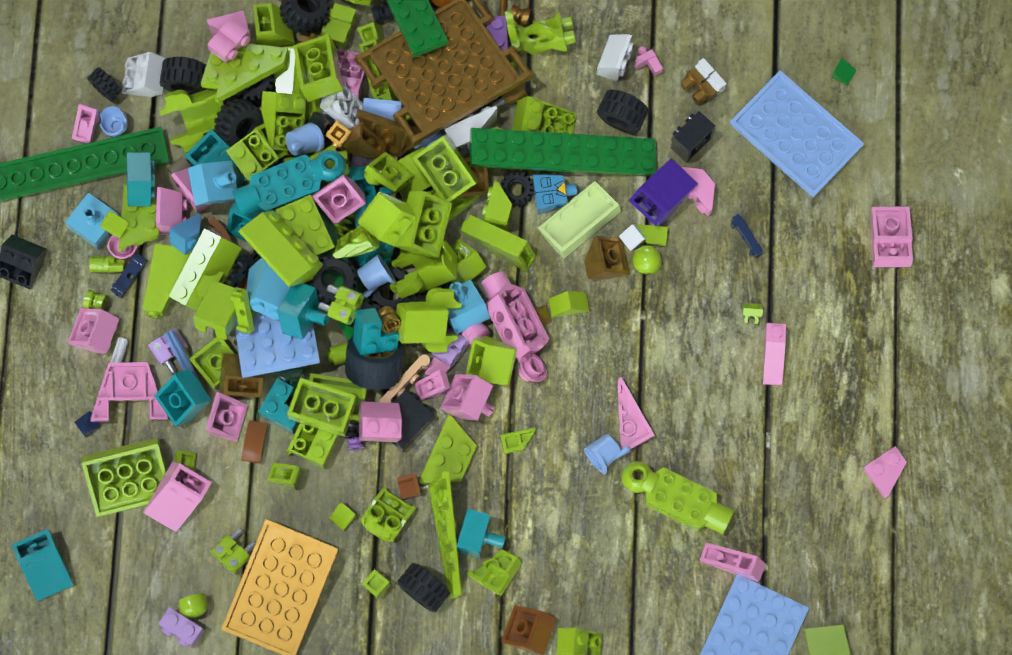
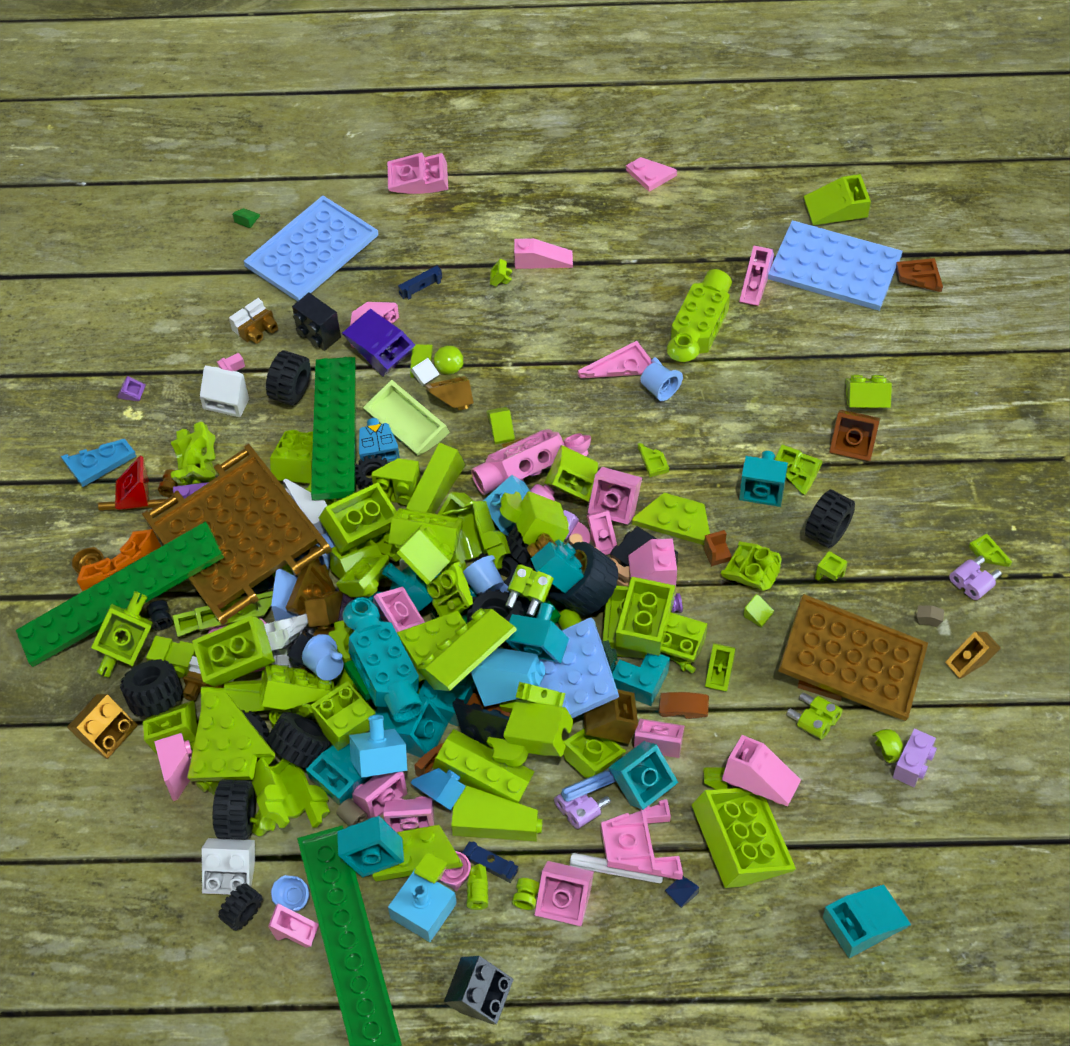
camera: 90 degrees left, 20 degrees down
bright pink brick [208,18,250,63] -> none
slope [325,120,351,147] -> none
lime wing [428,471,463,599] -> none

